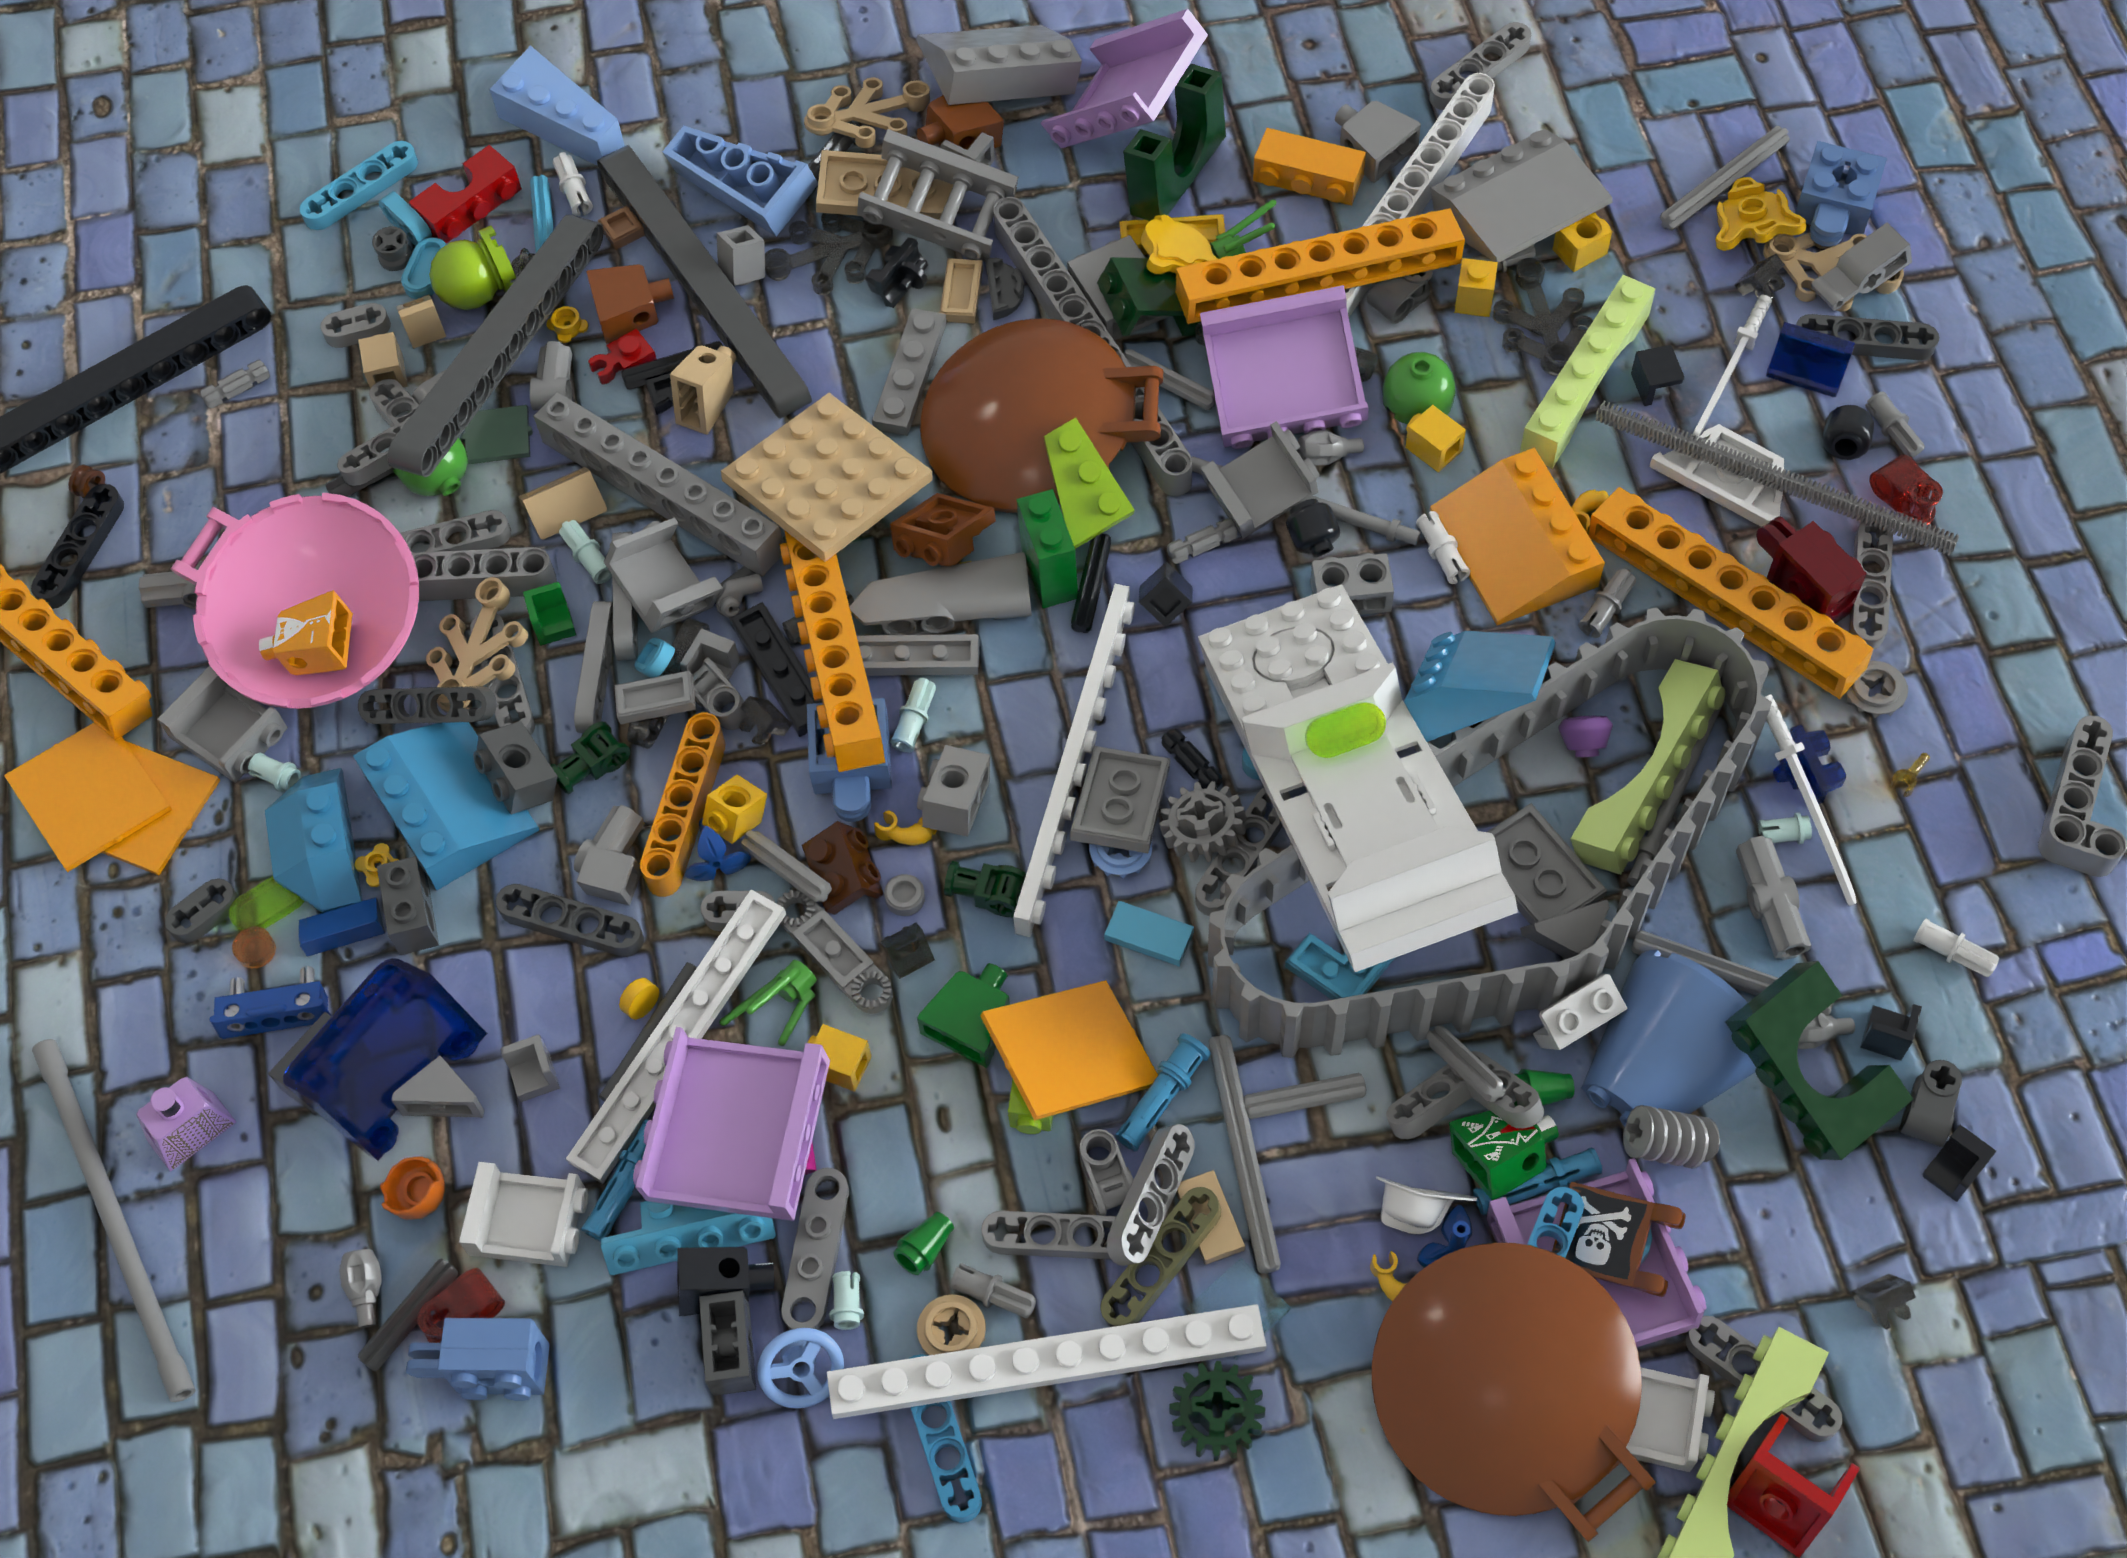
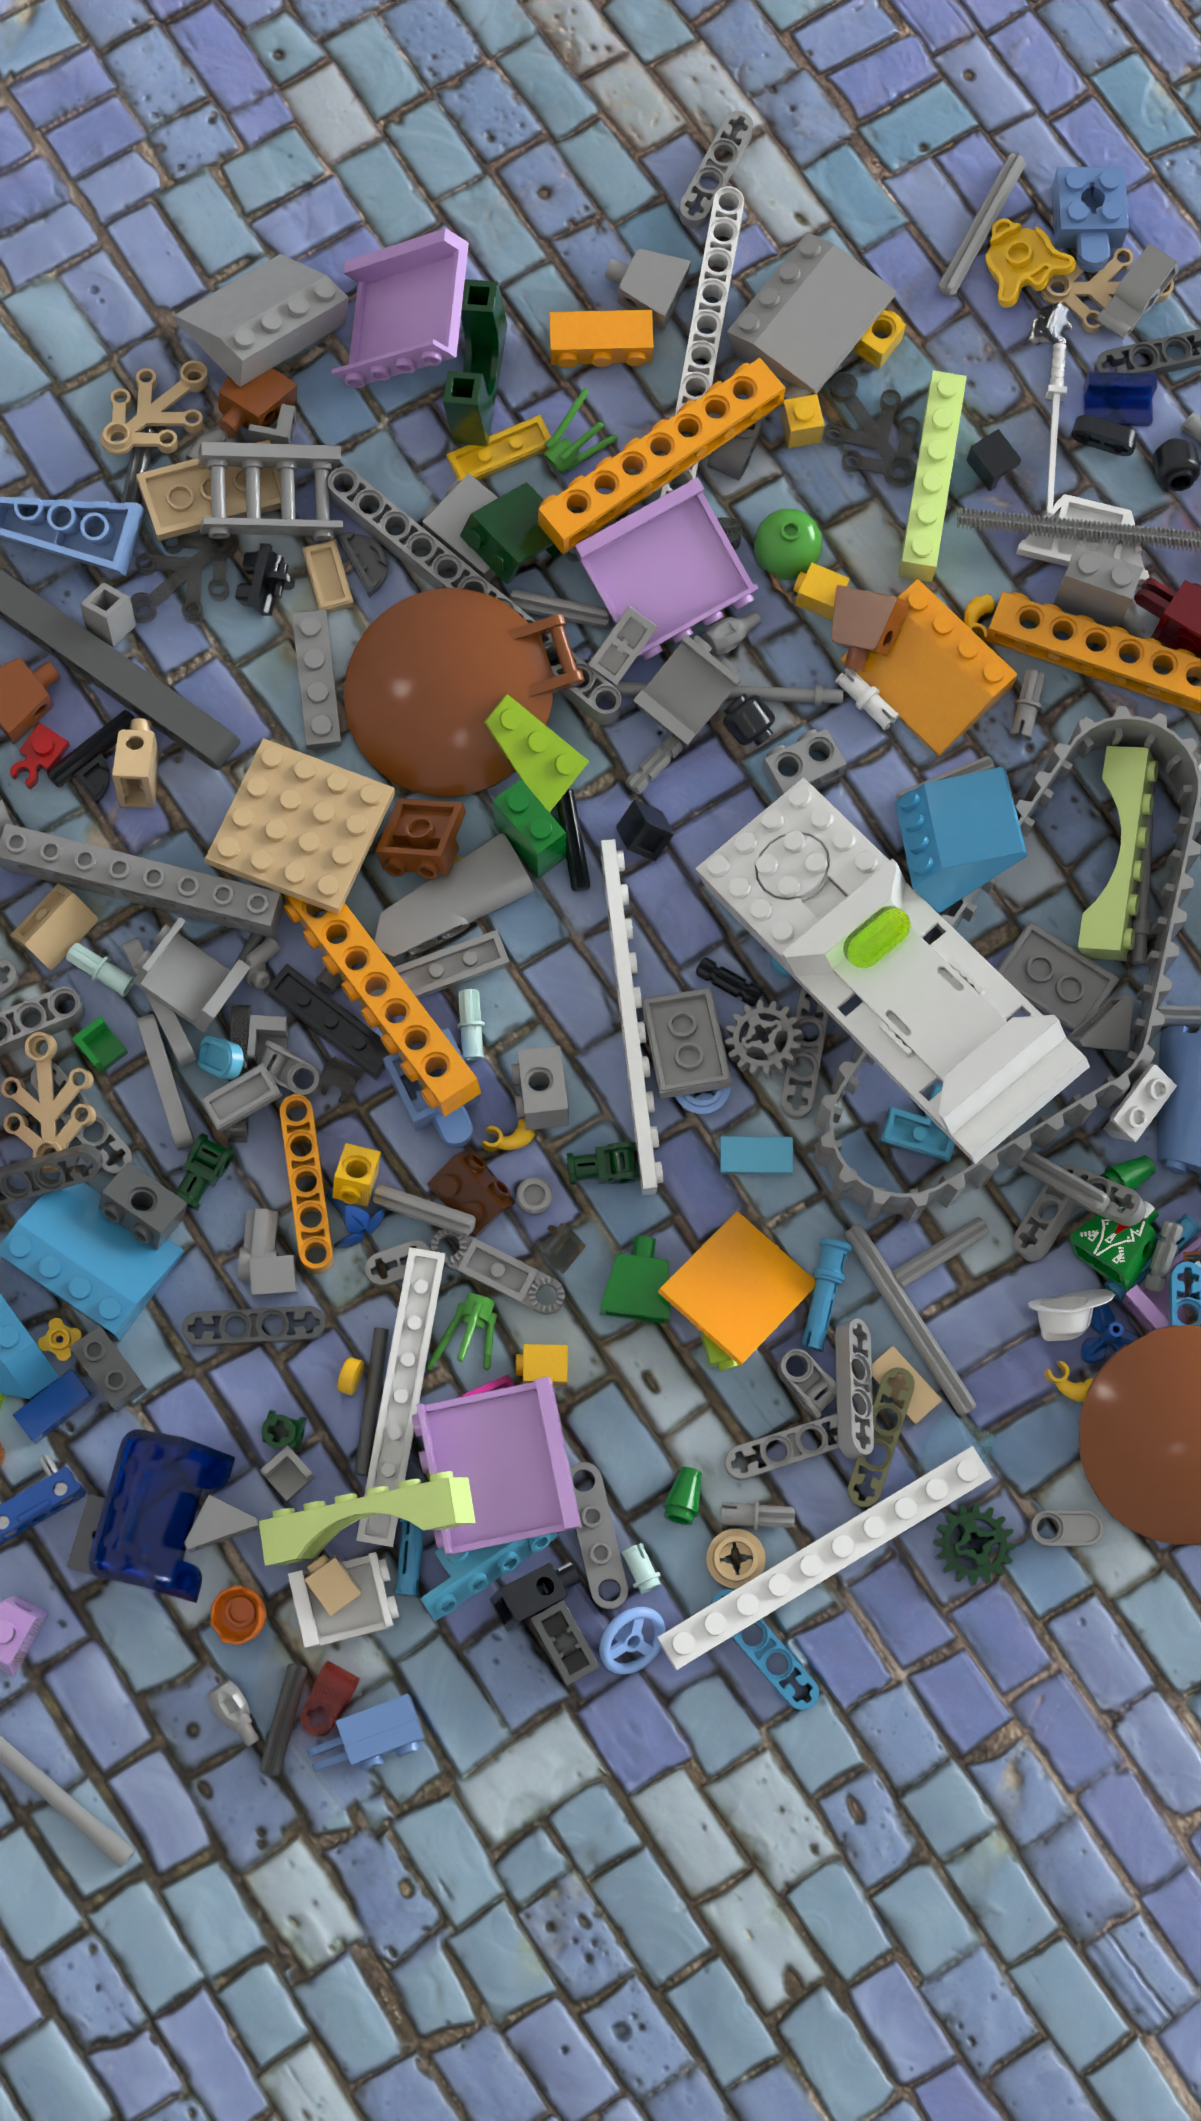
camera: 30 degrees left, 15 degrees up
yellow tile [1141,215,1218,275] -> none
medium lavender cone [1558,716,1613,757] -> none
none -> yellowish green arch [259,1471,476,1566]
none -> dark green connector [262,1409,307,1450]
none -> tan brick [304,1553,362,1617]
none -> light grey hinge [588,605,658,685]
none -> dark orange torso [831,585,910,672]
none -> light grey piece [1028,1510,1104,1547]
none -> light grey brick [1053,545,1143,627]
none -> black beam [1071,415,1138,456]
none -> light grey axle [1144,1221,1183,1292]

